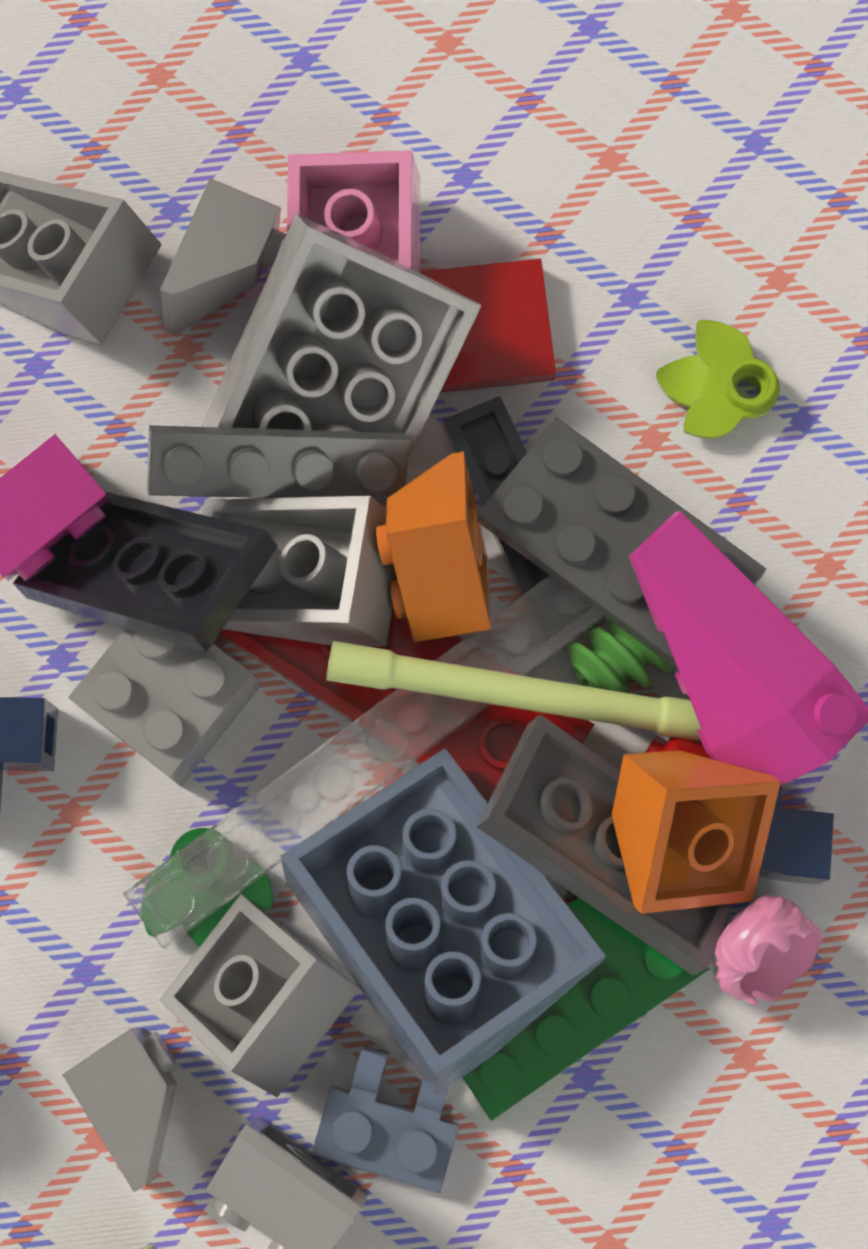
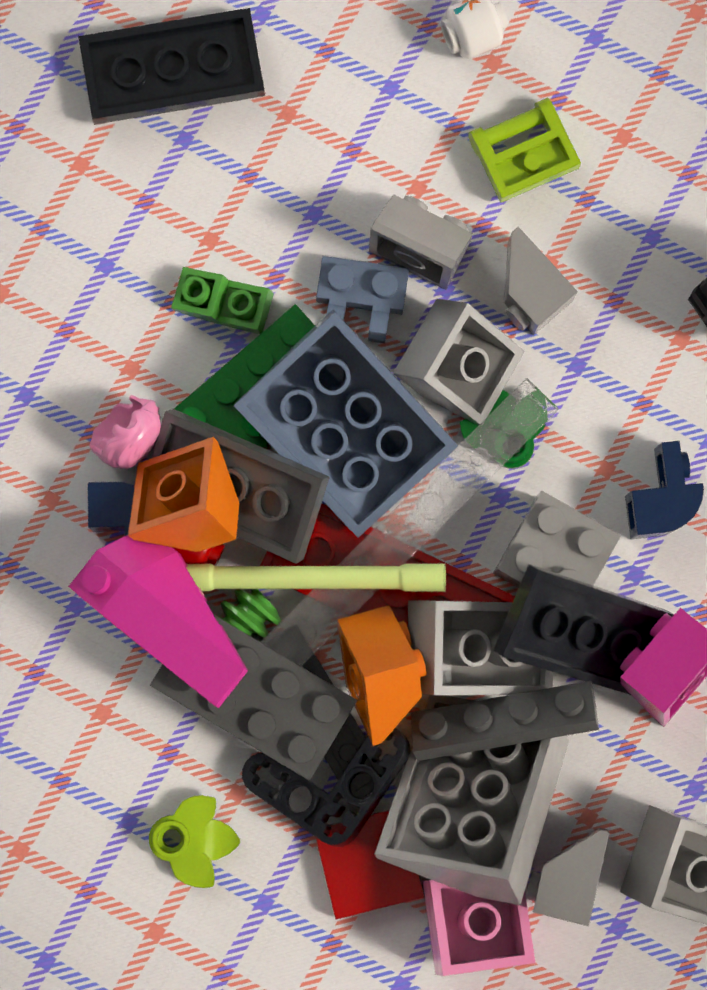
camera: 165 degrees right, 5 degrees up
none -> bright green slope [171,267,274,334]
none -> black beam [242,728,410,847]

